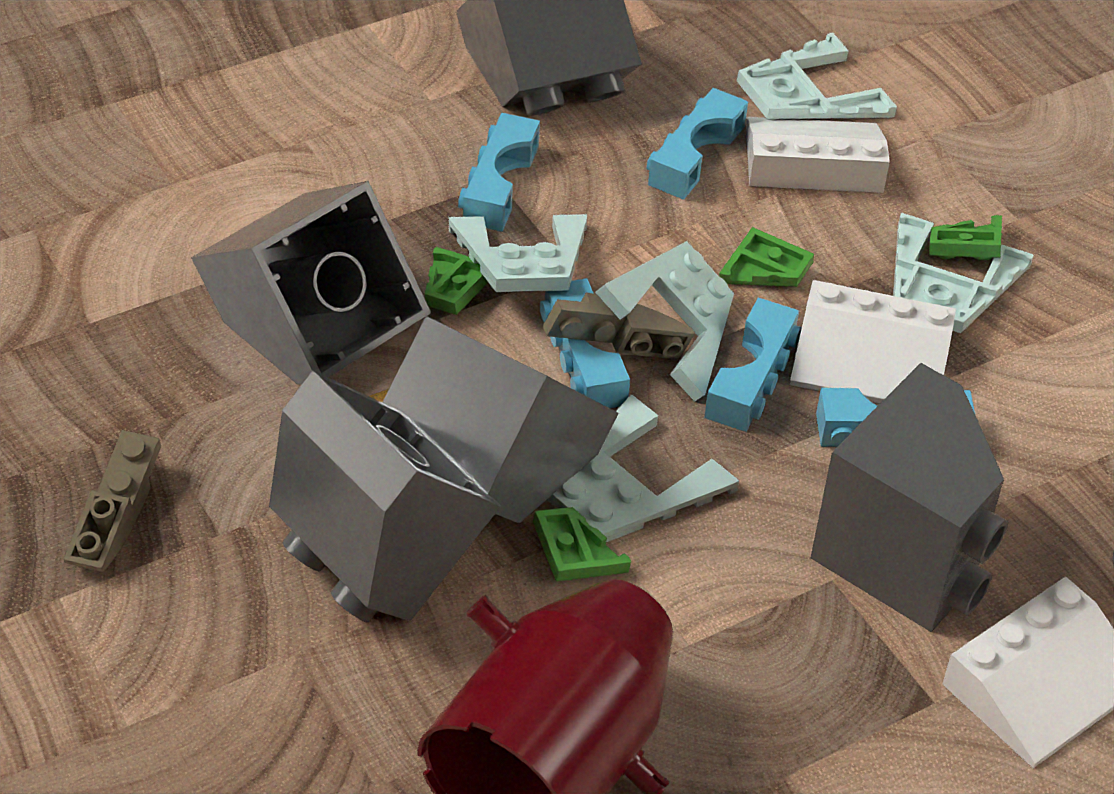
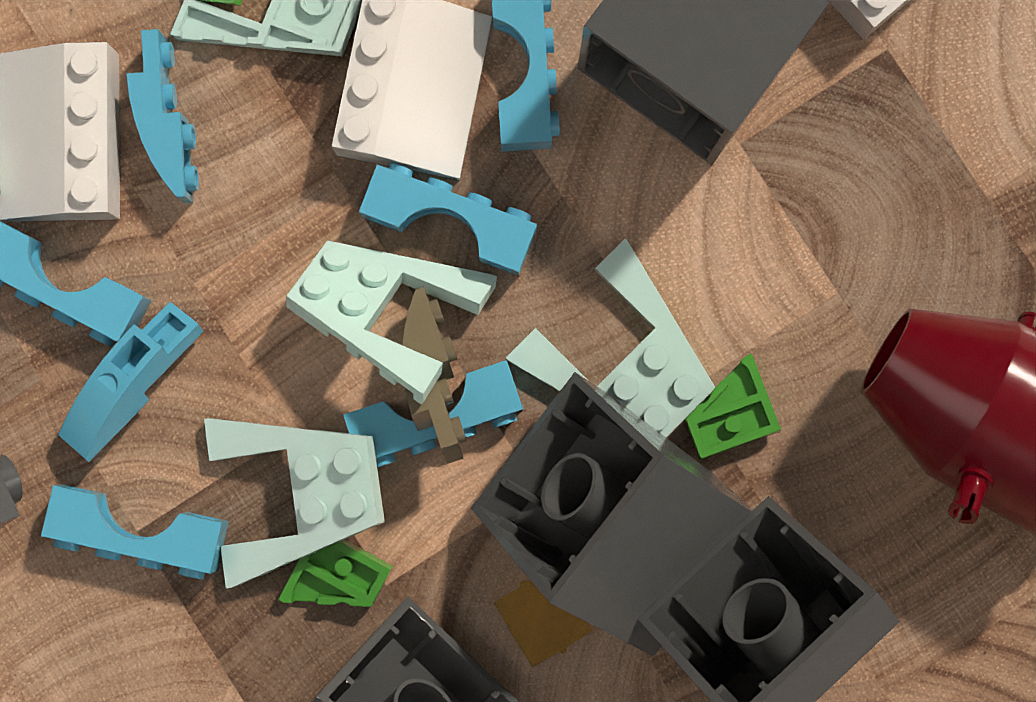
camera: 90 degrees left, 40 degrees up
bright green wing [719,227,814,287] -> none
none -> medium azure slope [58,302,204,462]
none -> medium azure slope [126,29,199,203]

